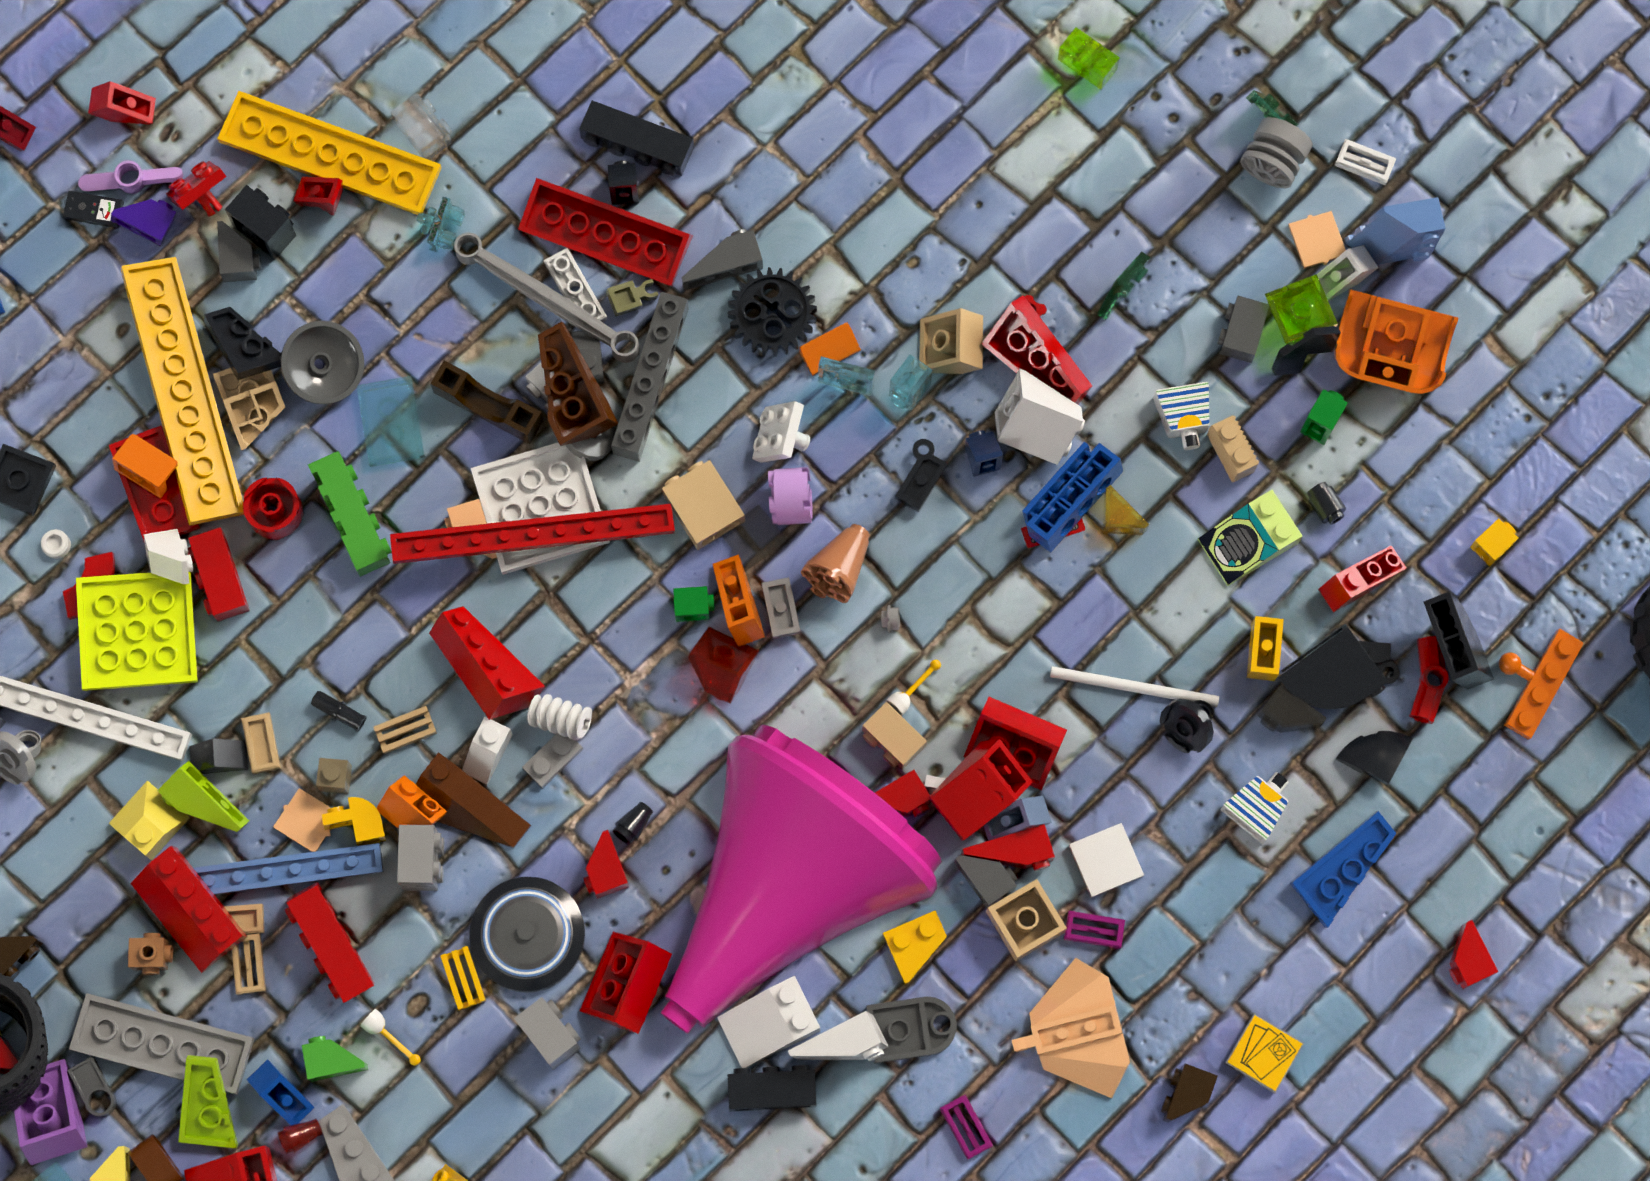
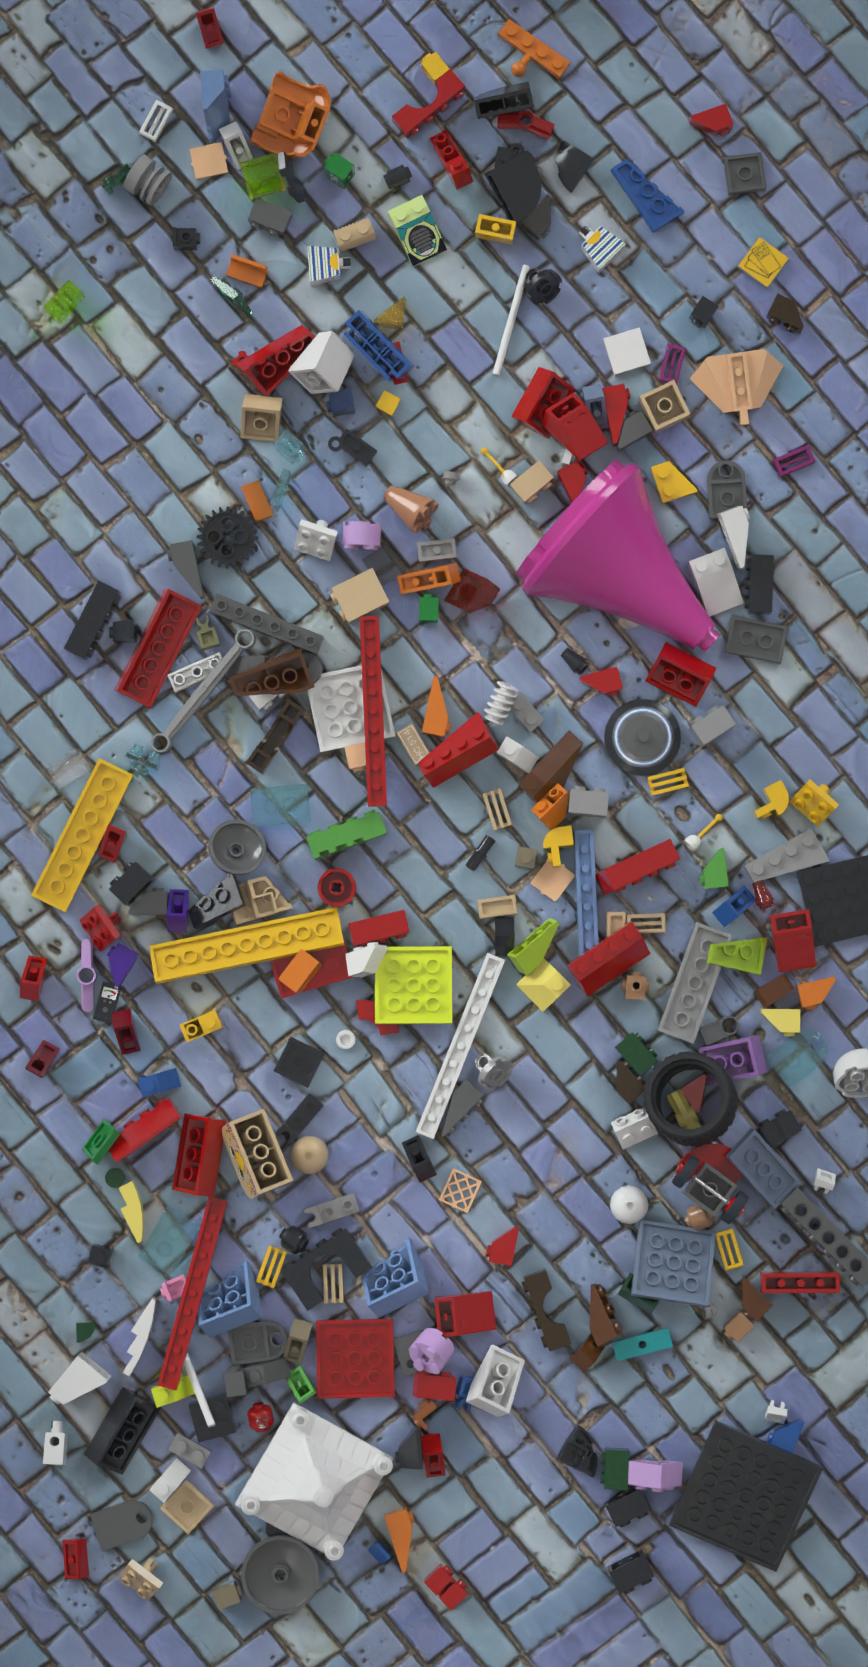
camera: 80 degrees left, 10 degrees up
none -> dark red slope [112,1008,141,1055]
none -> dark purple slope [167,889,189,933]
none -> black brick [173,227,200,250]
none -> yellow slope [180,1010,224,1042]
none -> red slope [196,7,224,49]
none -> orange panel [226,254,268,289]
none -> yellow tile [375,390,401,417]
none -> red arch [392,69,465,138]
none -> tan tile [396,723,430,766]
none -> orange slope [422,676,451,738]
none -> dark green brick [614,1032,658,1076]
none -> black brick [689,296,719,328]
none -> dark grey tile [723,152,766,196]
none -> dark grey tile [724,615,788,664]
none -> yellow brick [753,780,789,820]

